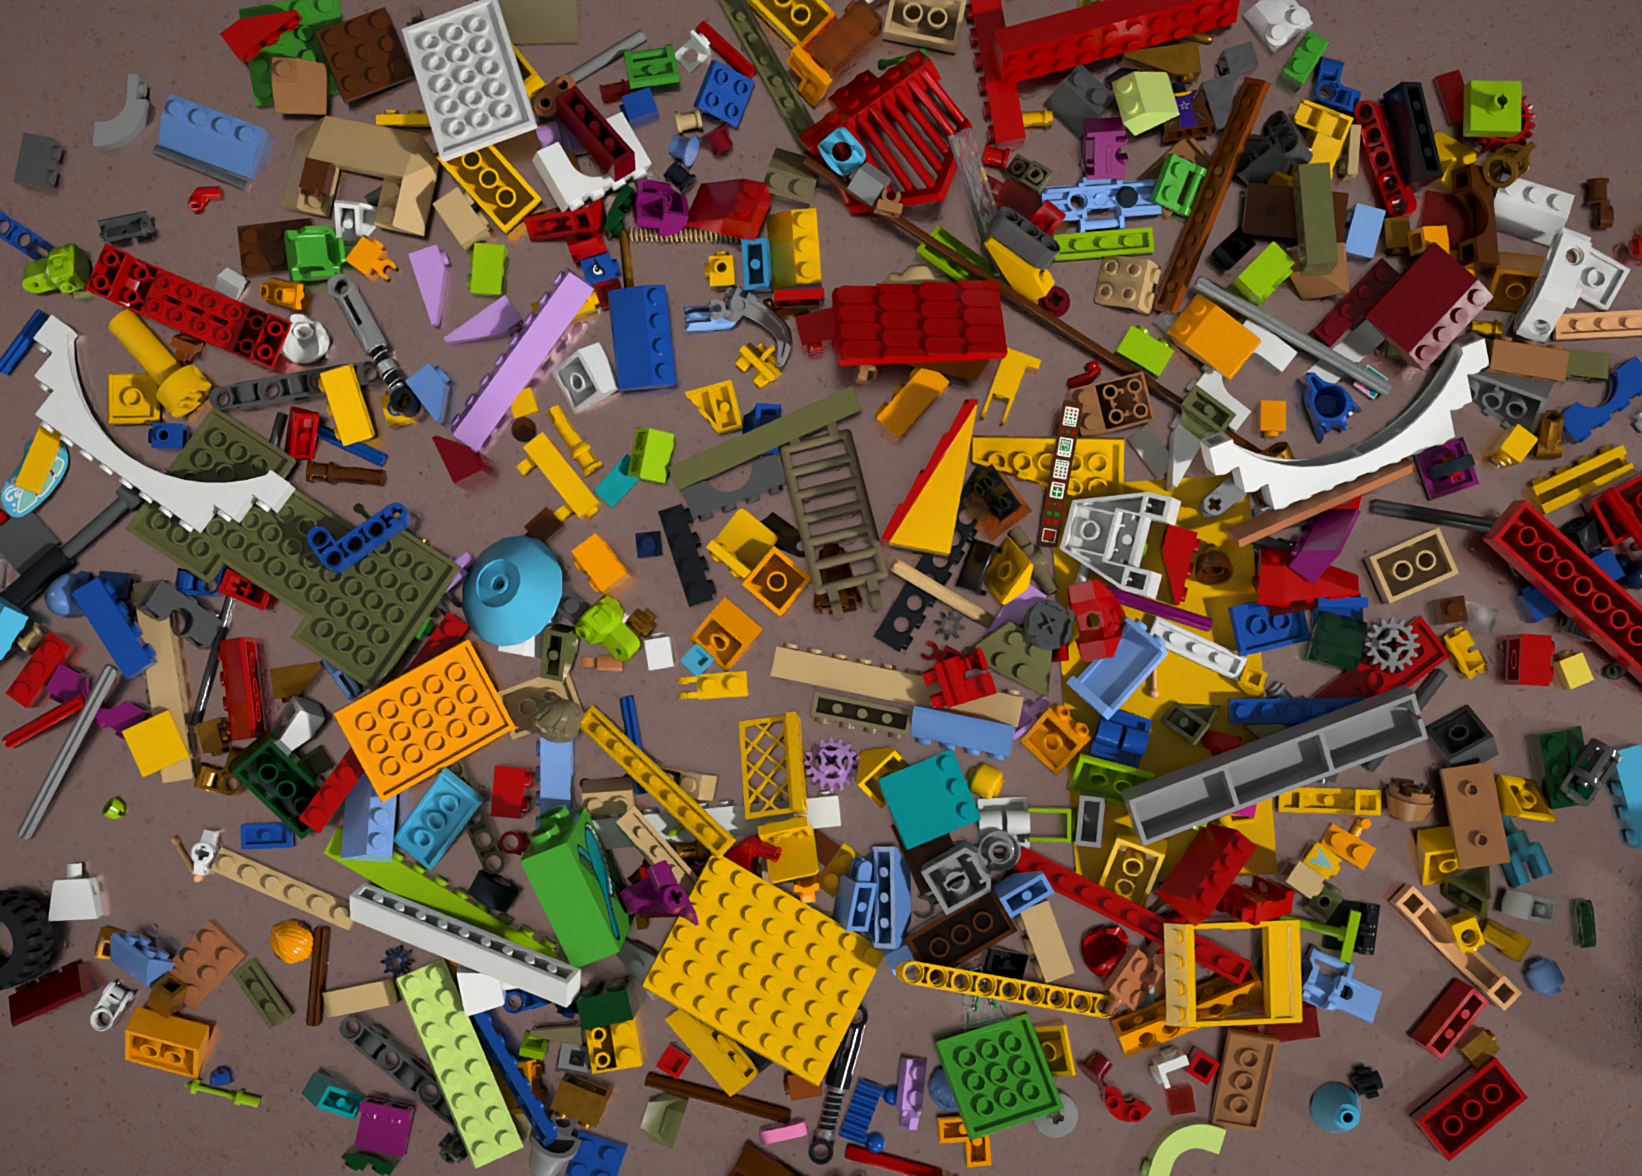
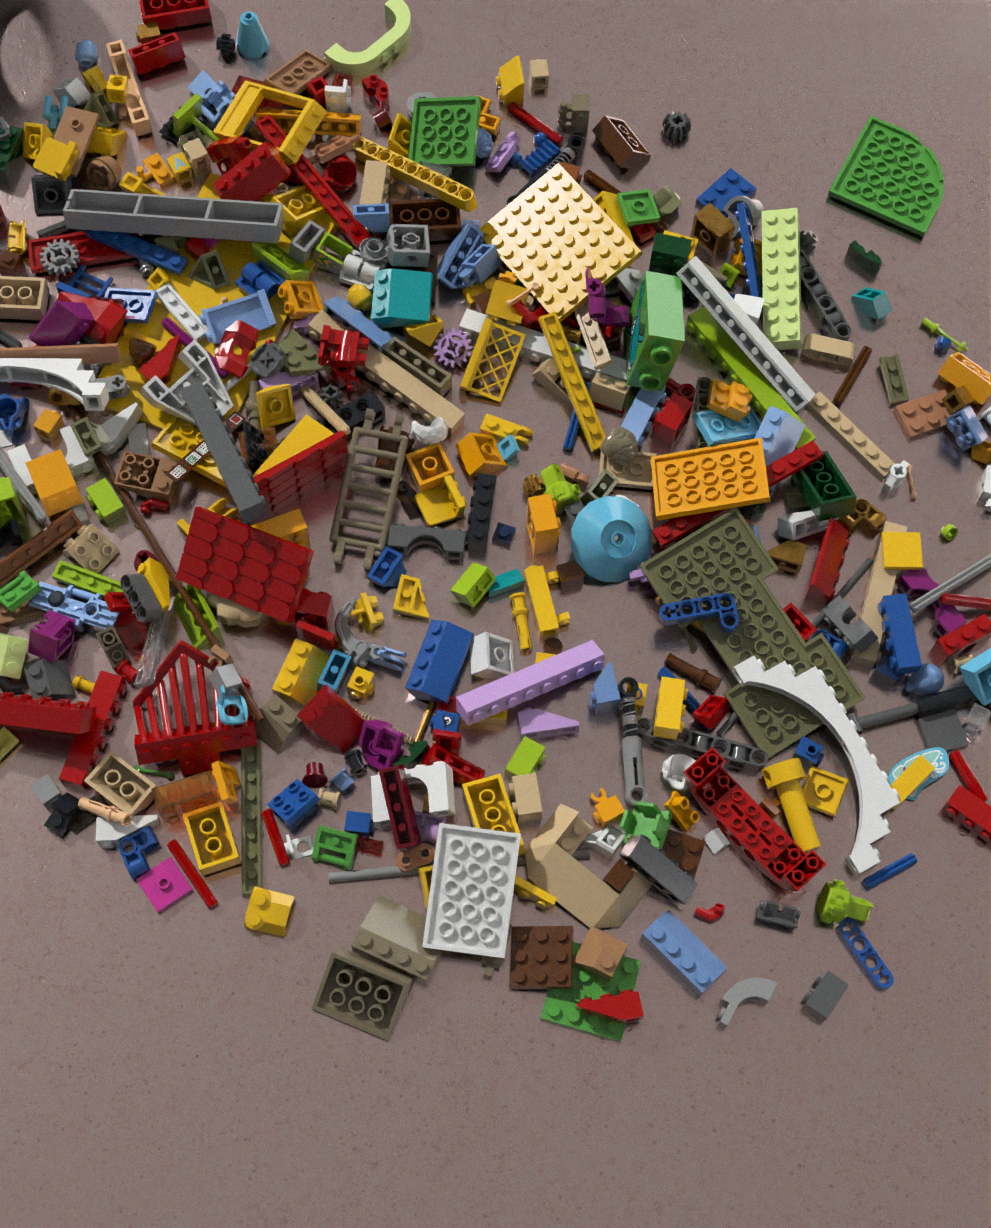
camera: 155 degrees left, 20 degrees down
flat silver bar [152,145,249,191] -> none
pearl gold brick [195,717,230,756] -> none
blue plate [240,822,294,850] -> none
light orange hair [270,920,314,964] -> none
magenta bracket [355,1097,415,1157] -> none
dark blue gear [380,946,413,979] -> none
lavender slope [408,244,450,328] -> none
dark red slope [432,435,492,489] -> none
black wheel [468,870,518,912] -> none
light grey brick [555,1042,591,1076] -> none
white brick [644,633,675,671] -> none
olive tile [668,386,862,491] -> none
bright pink beam [759,1120,808,1144] -> none
light grey piece [913,894,939,918] -> none
black hinge [956,538,1003,596] -> none
black slope [982,946,1029,980] -> none
clear green slope [1306,611,1367,672] -> none
clear green beam [1575,899,1596,948] -> none
none -> yellow bracket [33,137,80,182]
none -> dark grey brick [180,381,267,524]
none -> white hair [410,417,448,446]
none -> light nougat hinge [506,282,539,307]
none -> bright green plate [616,189,660,226]
none -> black brick [619,835,698,904]
none -> light orange plate [706,379,752,422]

